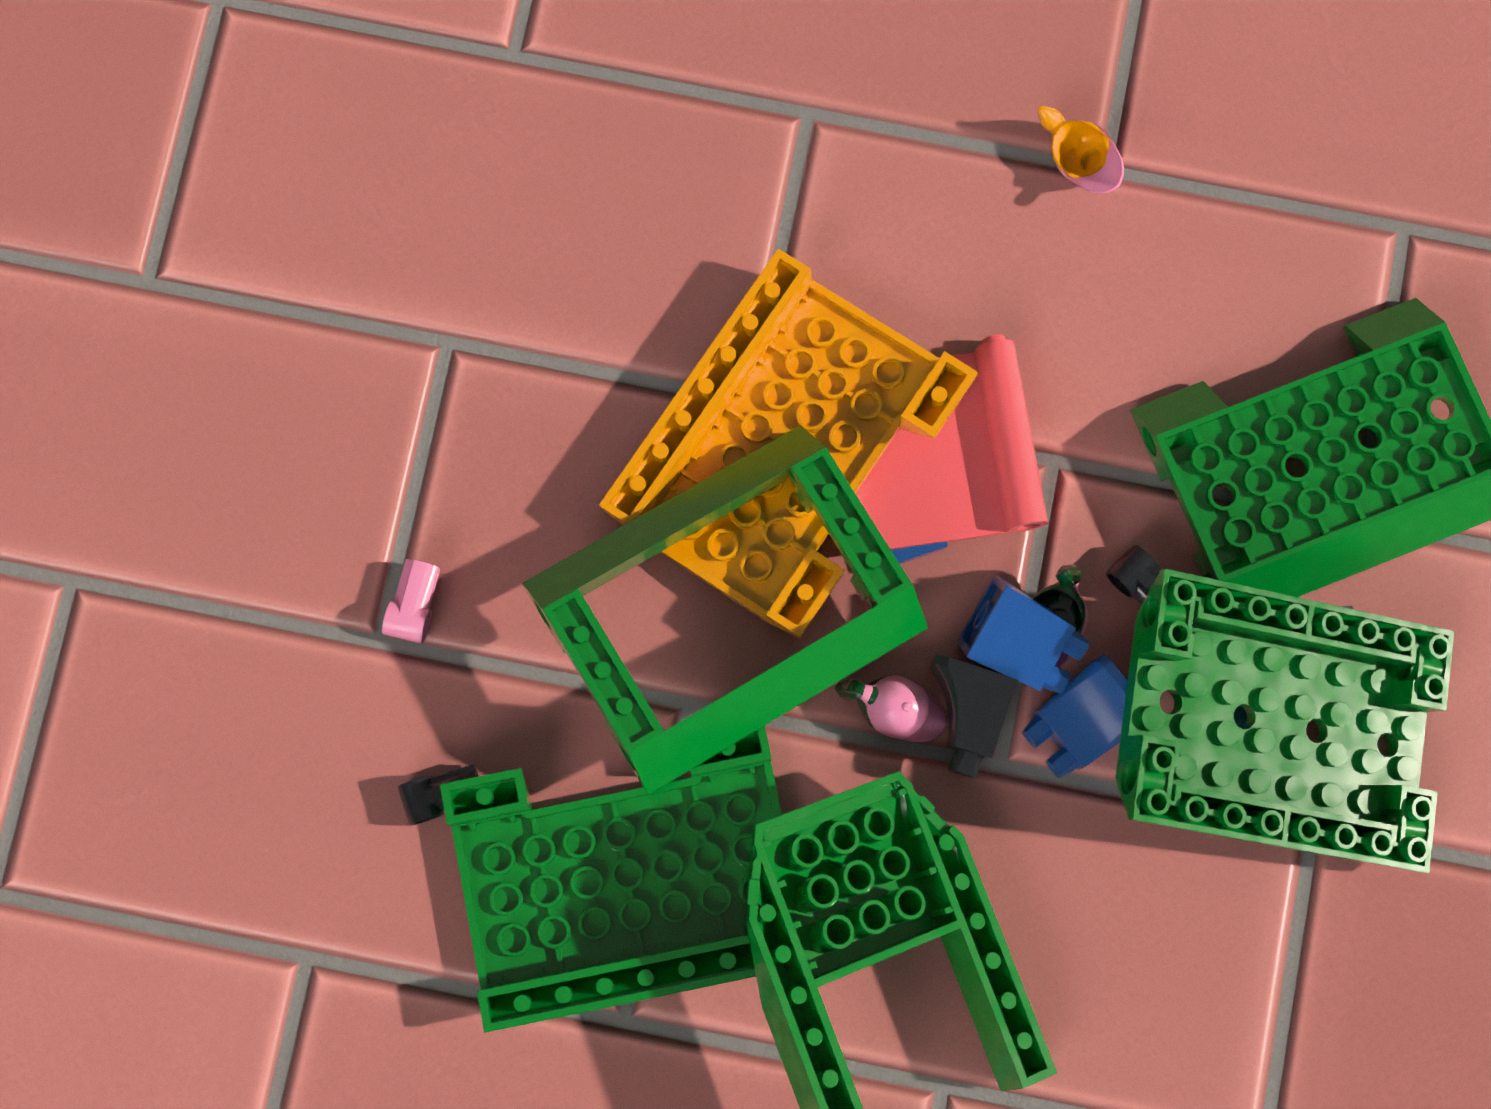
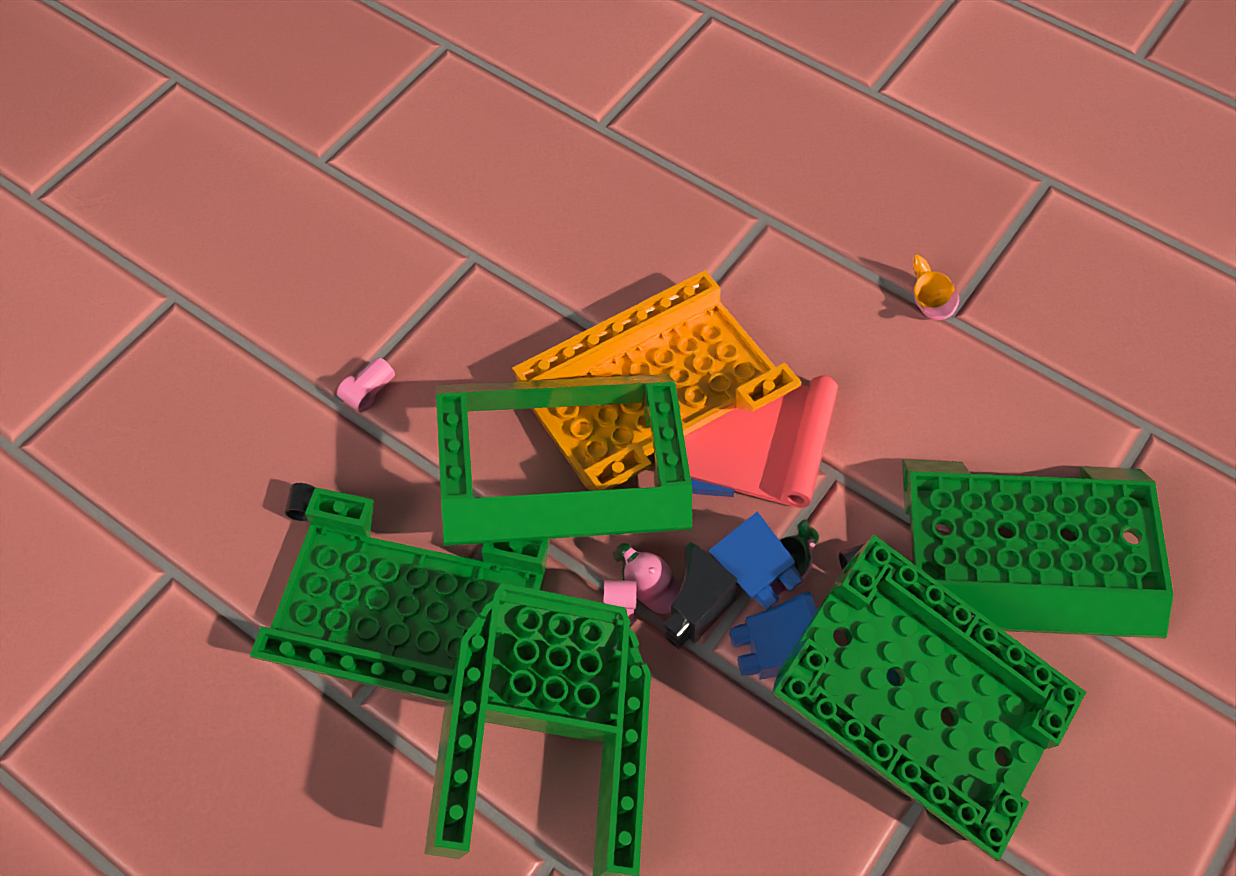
camera: 30 degrees right, 20 degrees down
none -> bright pink piece [604,580,637,625]

